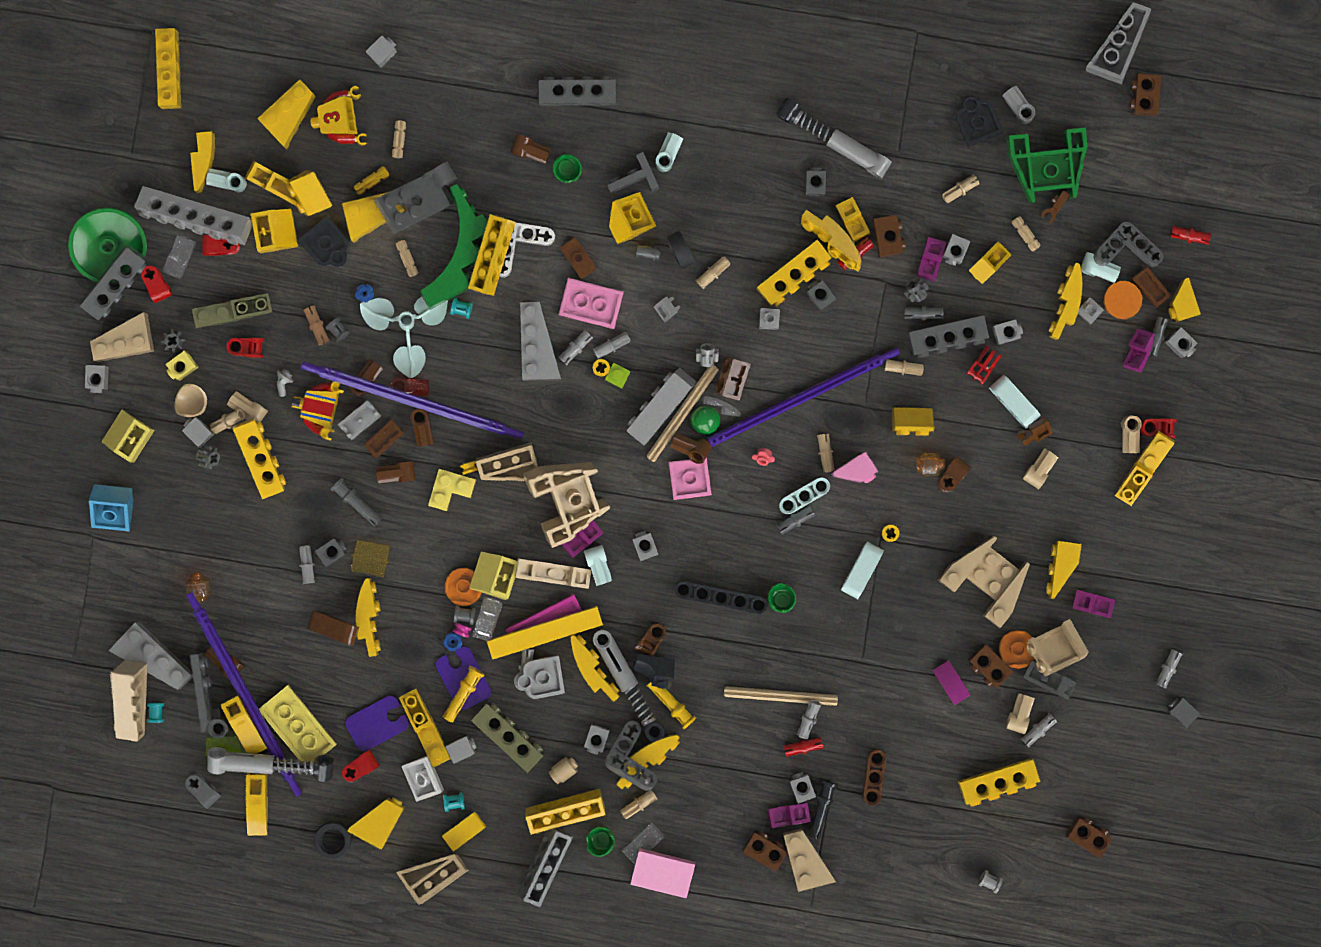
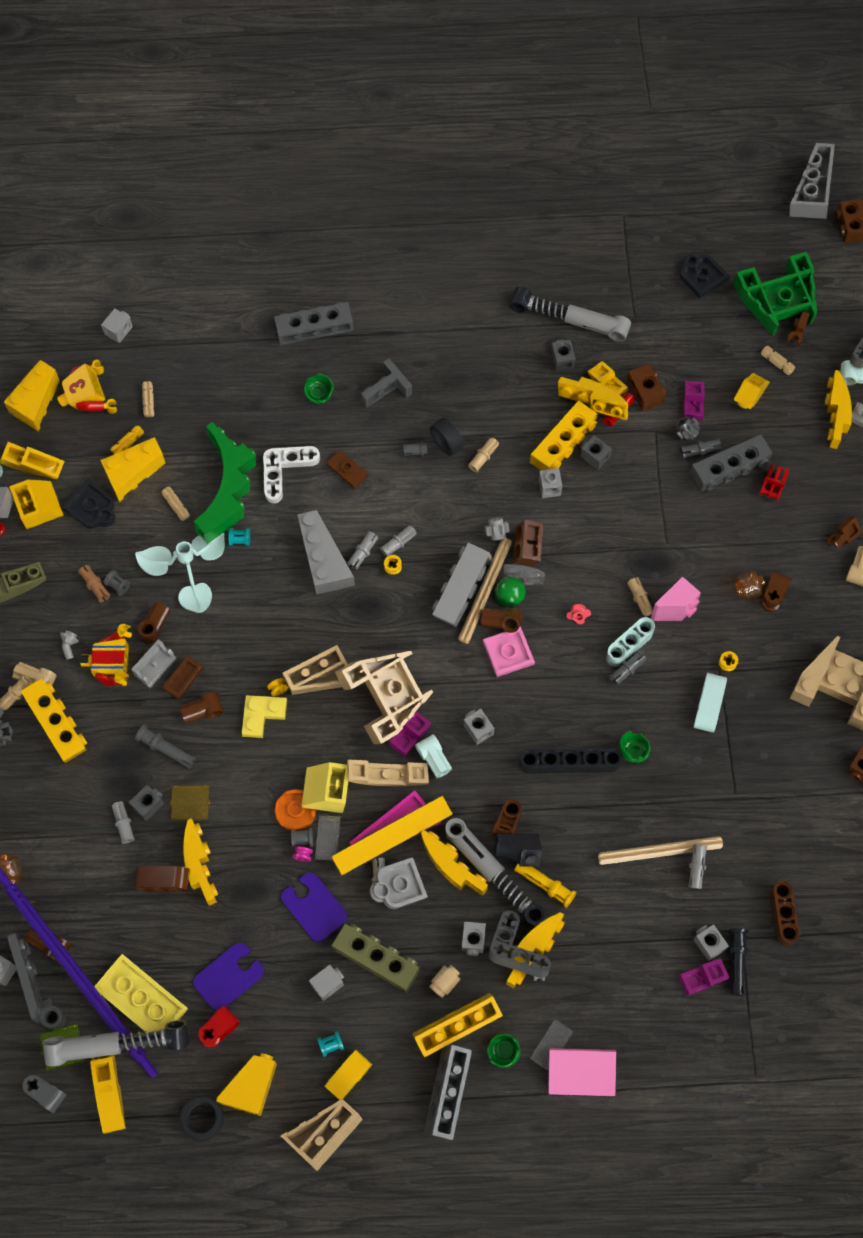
camera: 10 degrees left, 20 degrees down
yellow slope [221,696,267,754] -> none
red piece [227,338,264,358] -> none
yellow slope [287,170,332,216] -> none
dark purple axle [301,361,524,439] -> none
blue plate [355,284,374,303] -> none
dark grey hinge [374,162,458,234] -> none
clear red piece [390,378,429,396] -> none
yellow slope [399,689,451,767] -> none
white slope [402,756,444,802] -> none
reddish brown piece [411,409,434,447] -> none
yellow pin [442,666,484,723] -> none
blue plate [443,632,462,651] -> none
yellow brick [468,214,516,296] -> none
reddish brown piece [510,134,551,165] -> none
bright pink tile [559,278,624,329] -> none
lime plate [605,363,631,389] -> none
yellow slope [609,192,656,244] -> none
tan axle [621,790,657,819] -> none
light grey tile [654,297,680,322] -> none
light aqua piece [655,132,683,172] -> none
dark purple axle [706,347,900,447] -> none
reddish brown brick [742,830,788,872] -> none
tan wedge [783,828,836,892] -> none
red pin [784,737,824,757] -> none
tan axle [885,359,924,376] -> none
yellow slope [892,408,934,436] -> none
magenta slope [933,660,971,705] -> none
tan axle [942,174,979,203] -> none
light grey brick [943,234,970,266] -> none
light aqua beam [989,375,1041,429] -> none
light grey brick [992,320,1023,345] -> none
light grey piece [1002,86,1035,124] -> none

